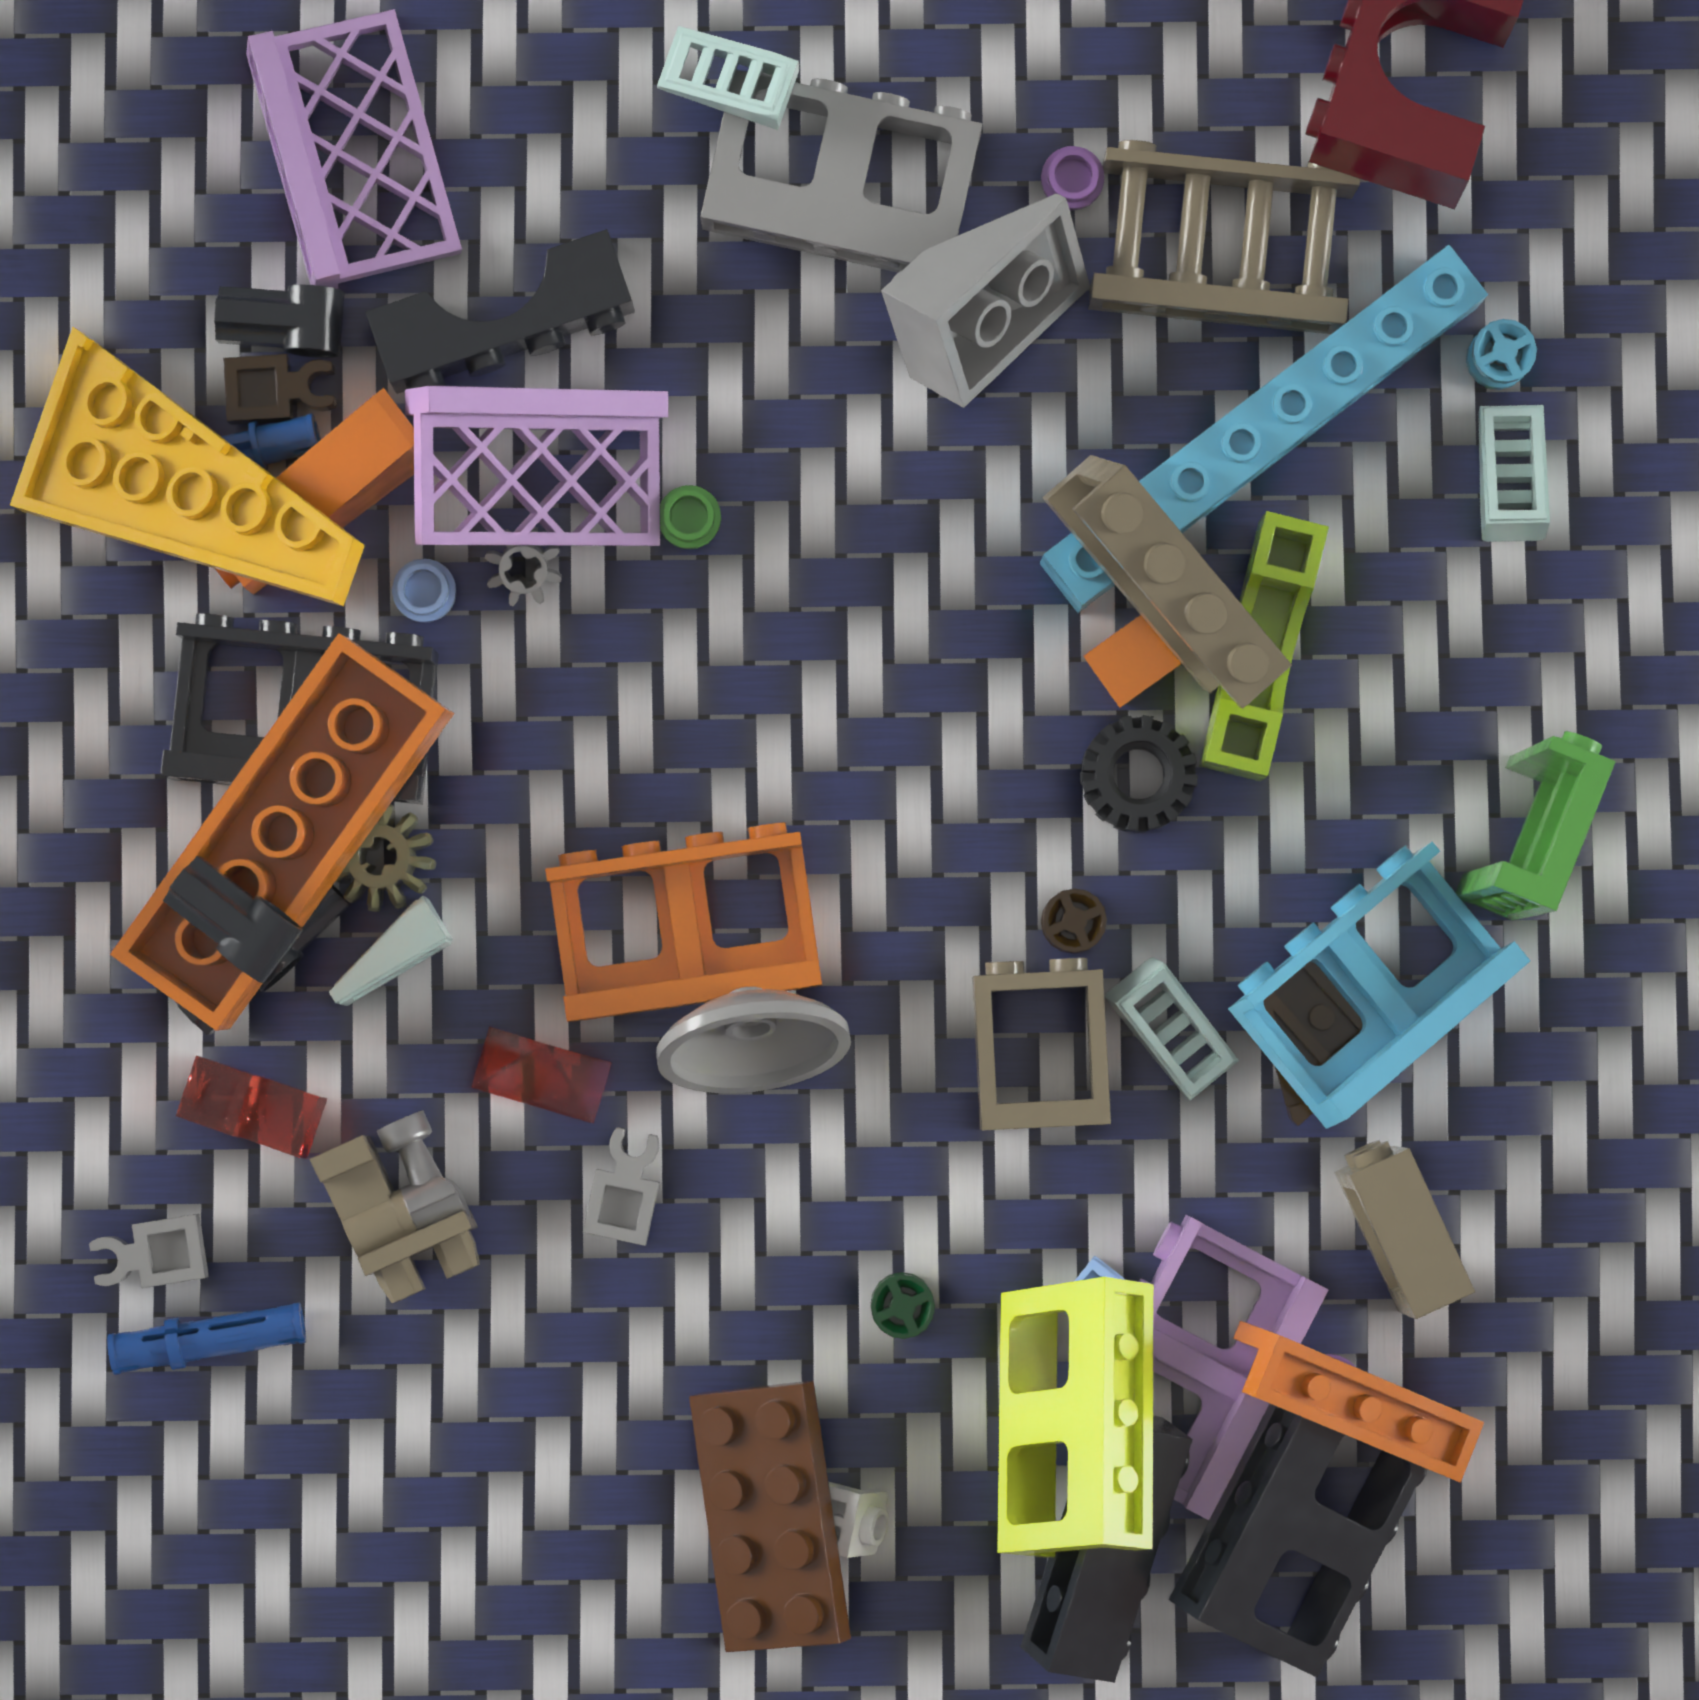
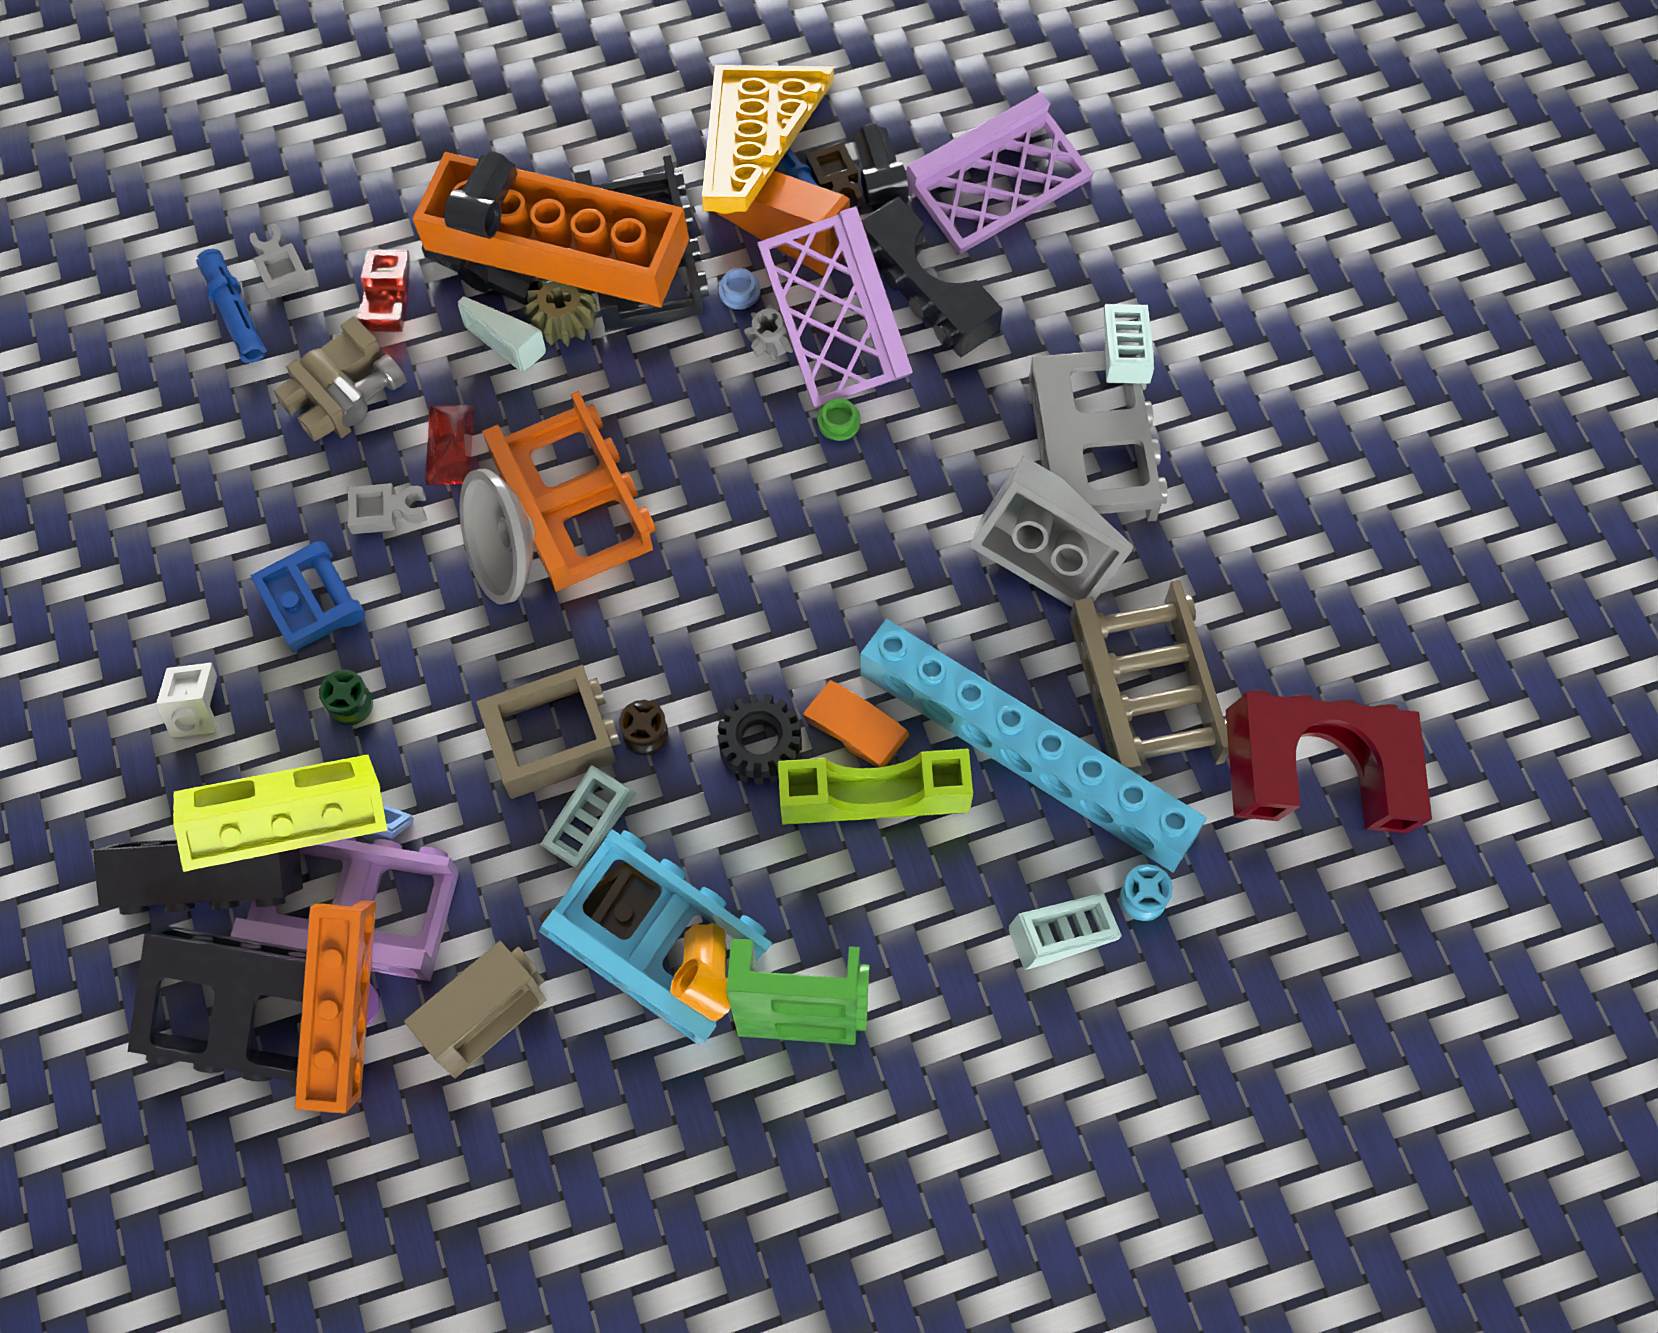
camera: 75 degrees right, 20 degrees down
reddish brown plate [689,1380,851,1652] -> none
medium lavender plate [1041,146,1104,210] -> none
dark tan window [1042,455,1292,709] -> none
none -> blue plate [250,541,365,652]
none -> light orange piece [670,923,731,1021]

